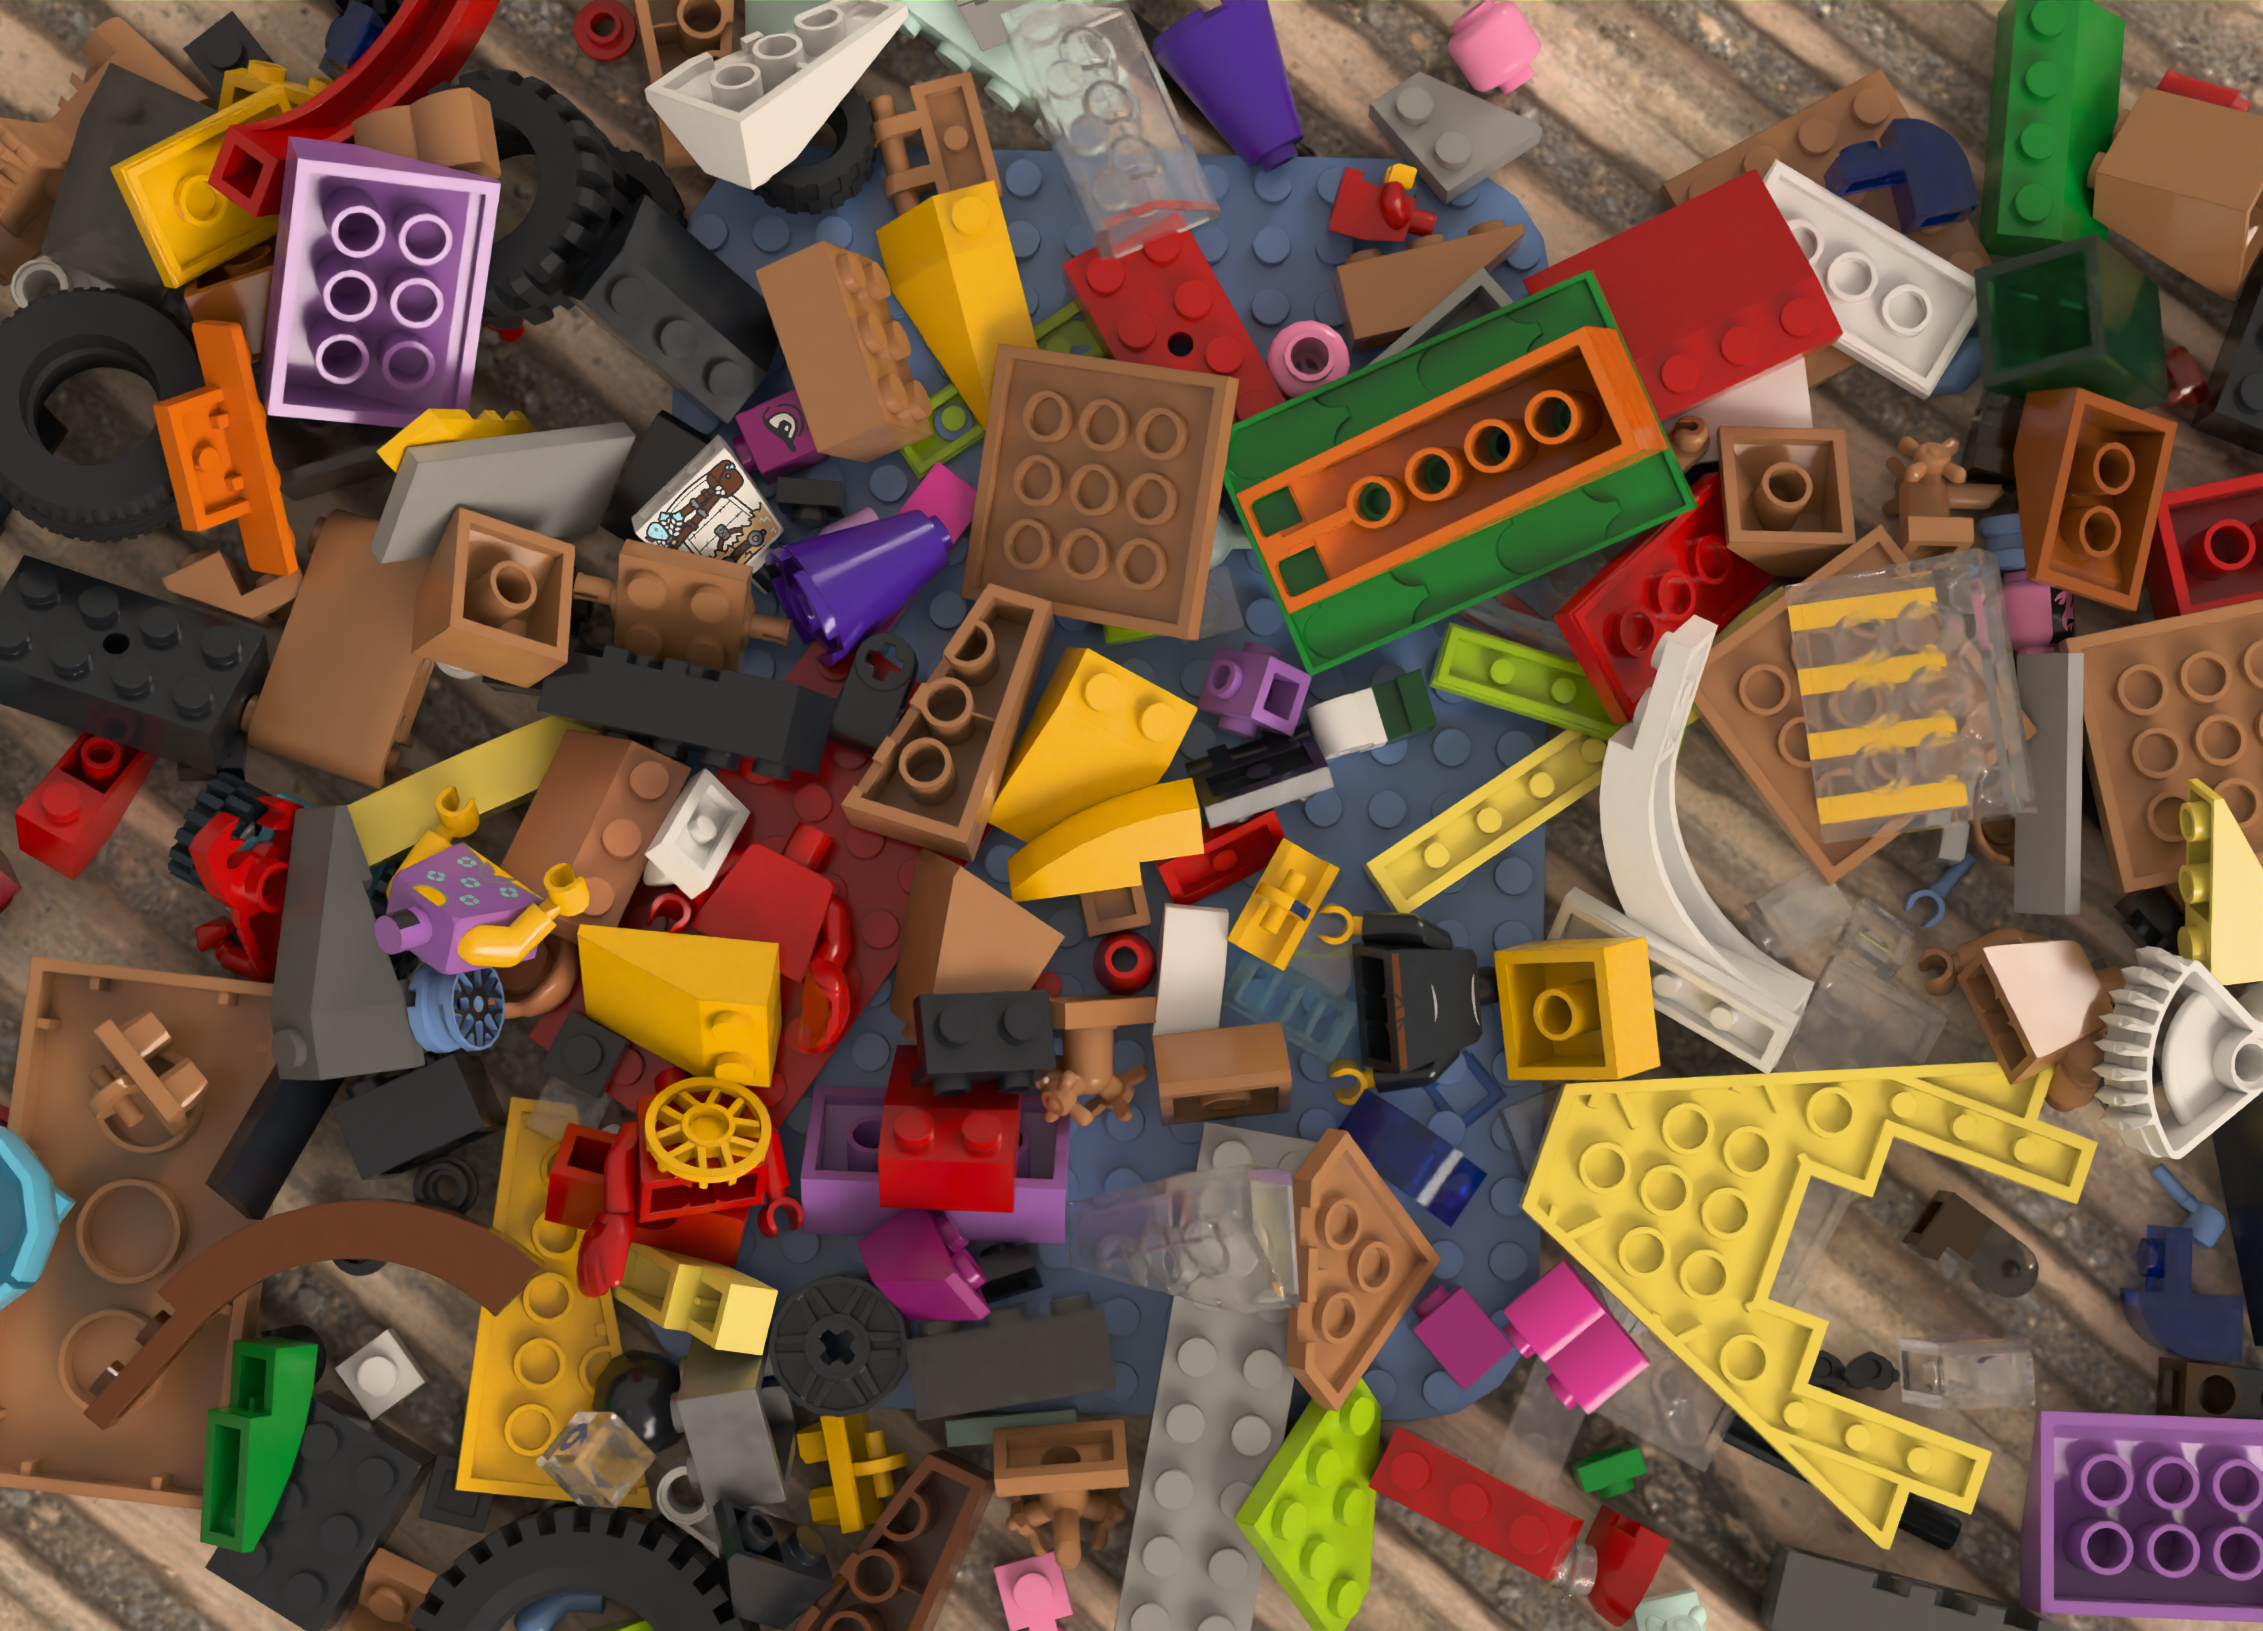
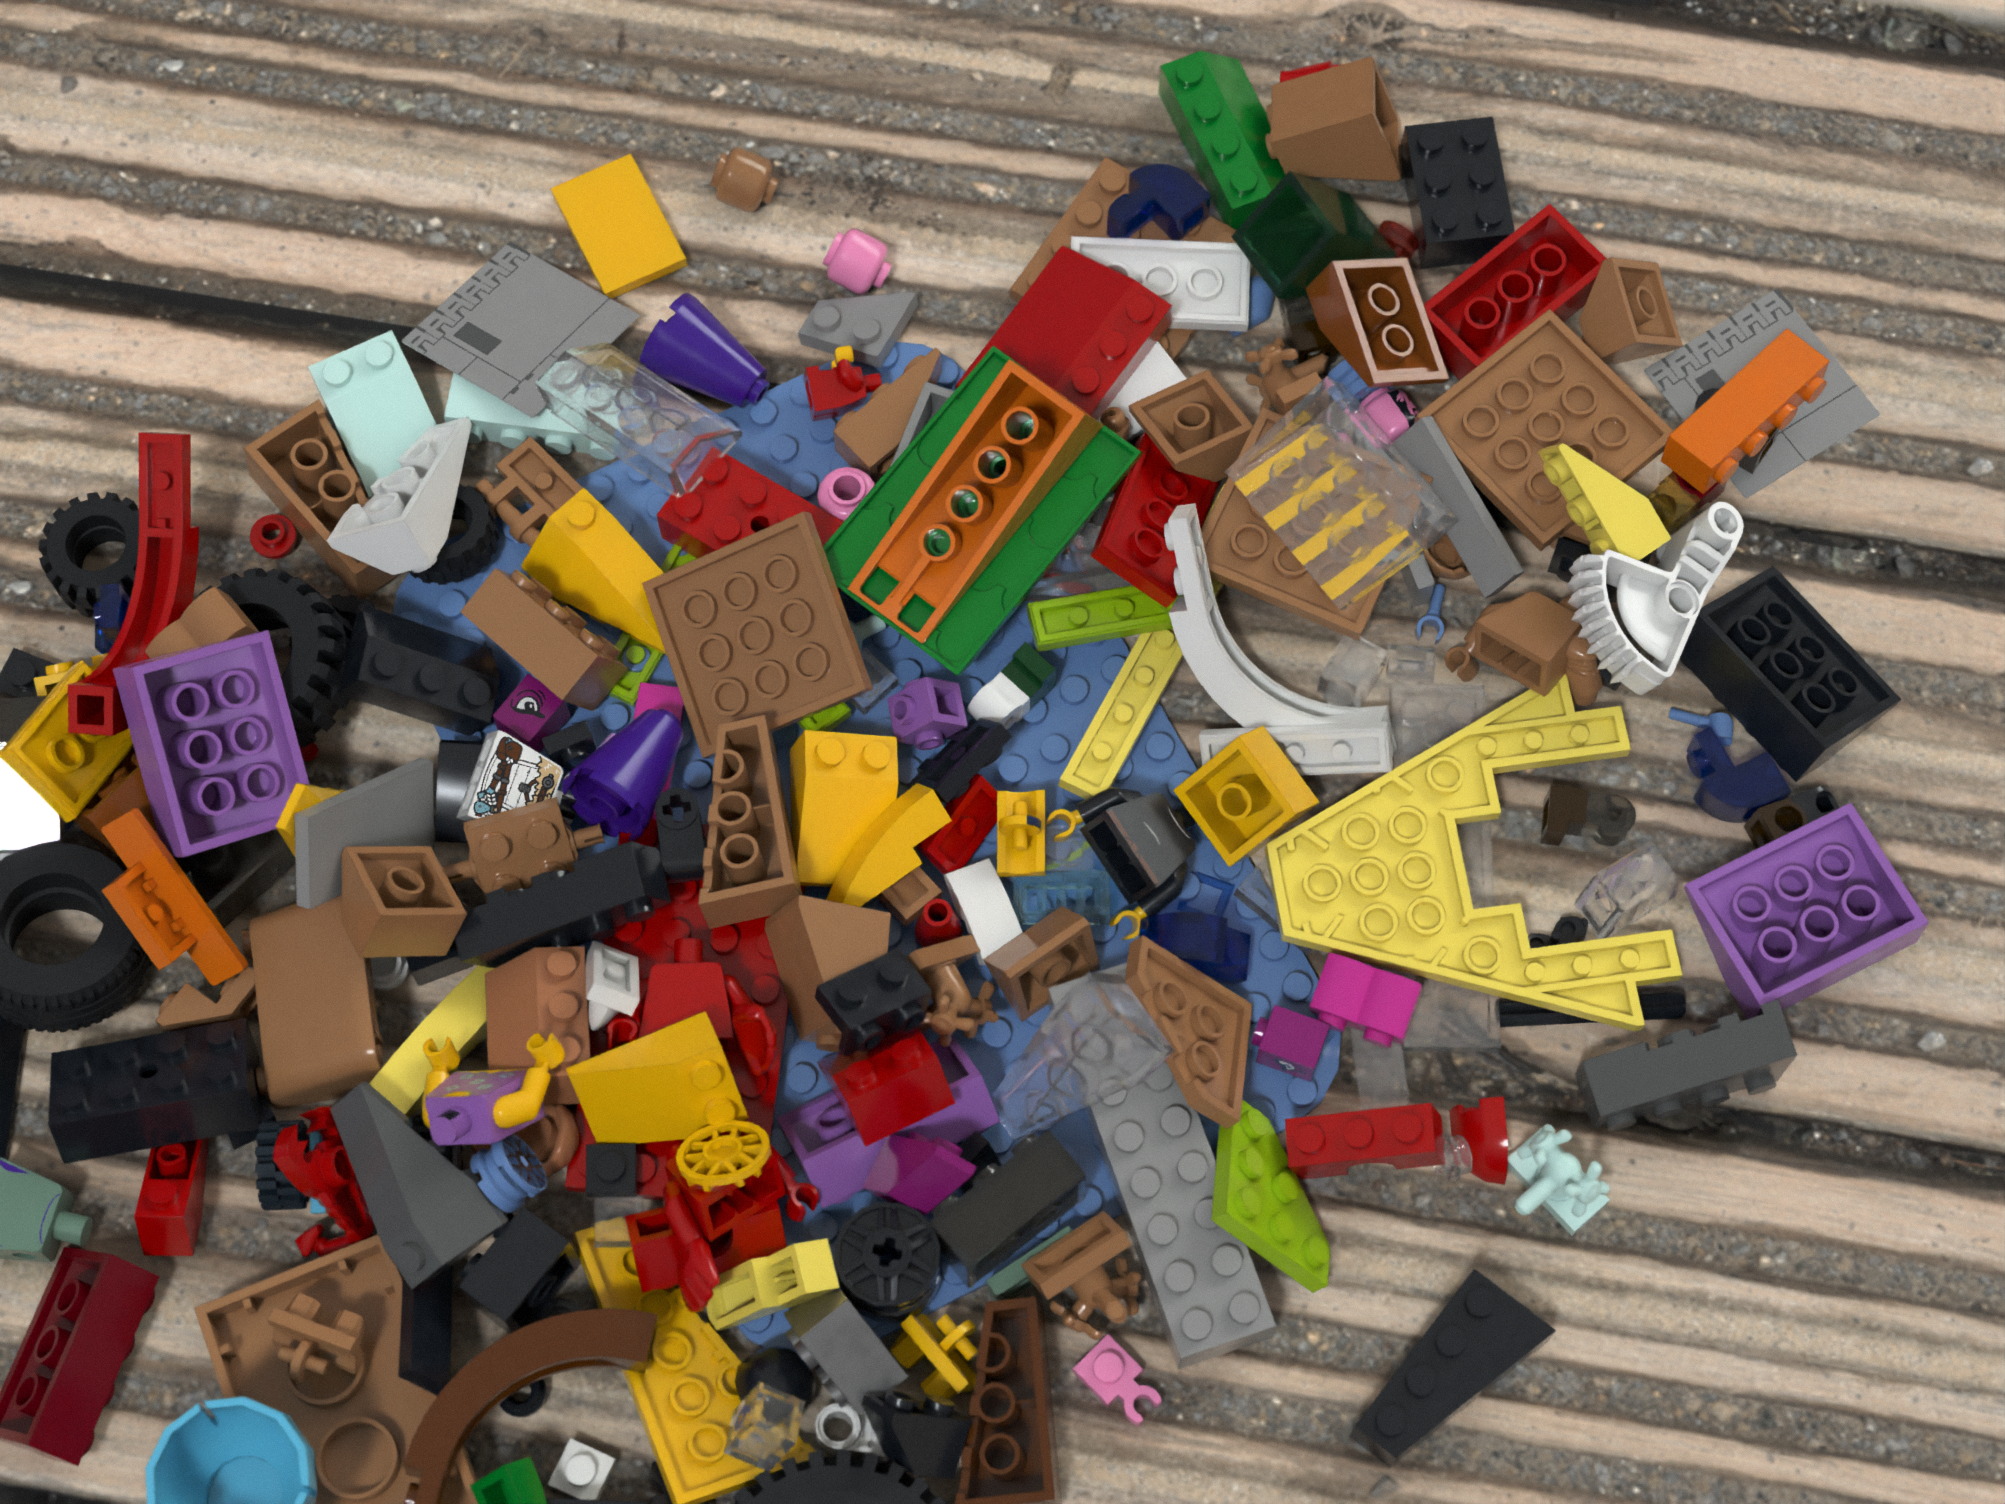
camera: 30 degrees left, 15 degrees down
green plate [1568,1441,1647,1499] -> none

